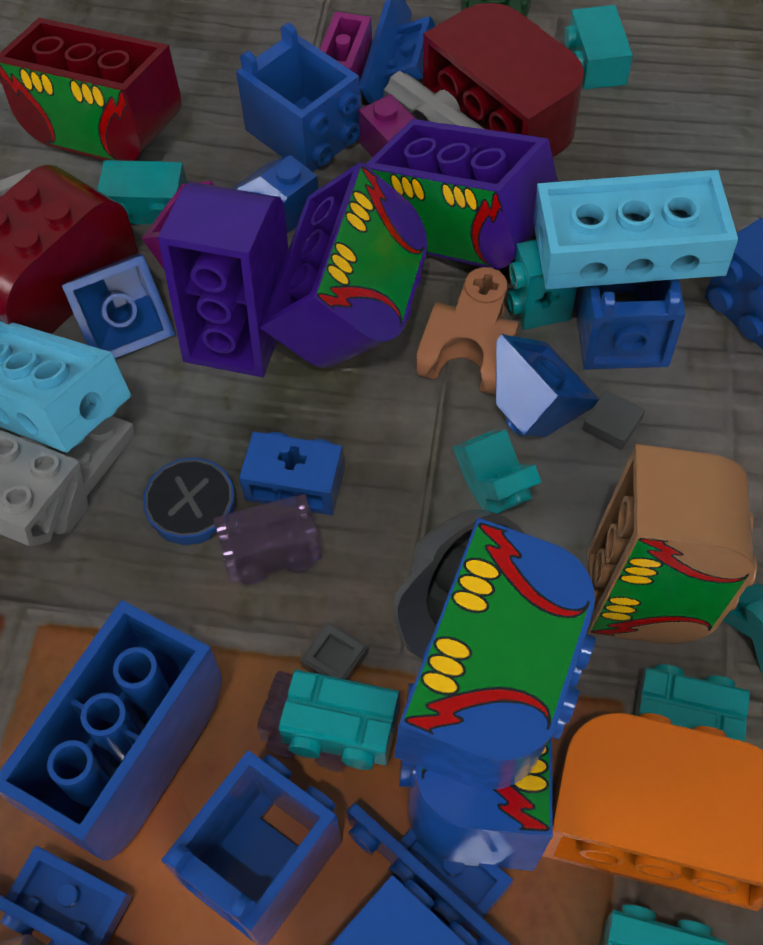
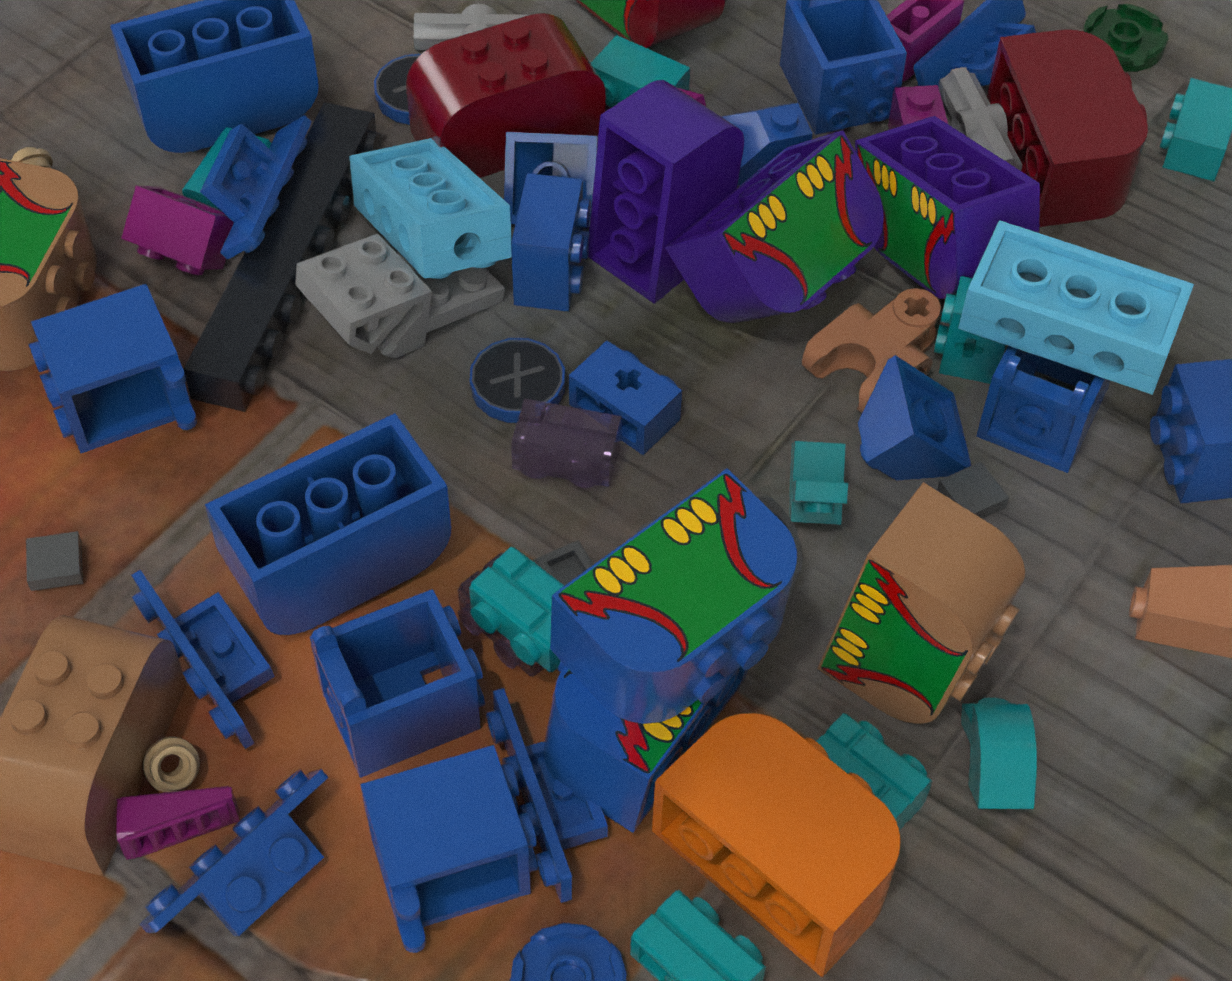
camera: 25 degrees right, 5 degrees down
none -> blue brick [511,173,591,312]

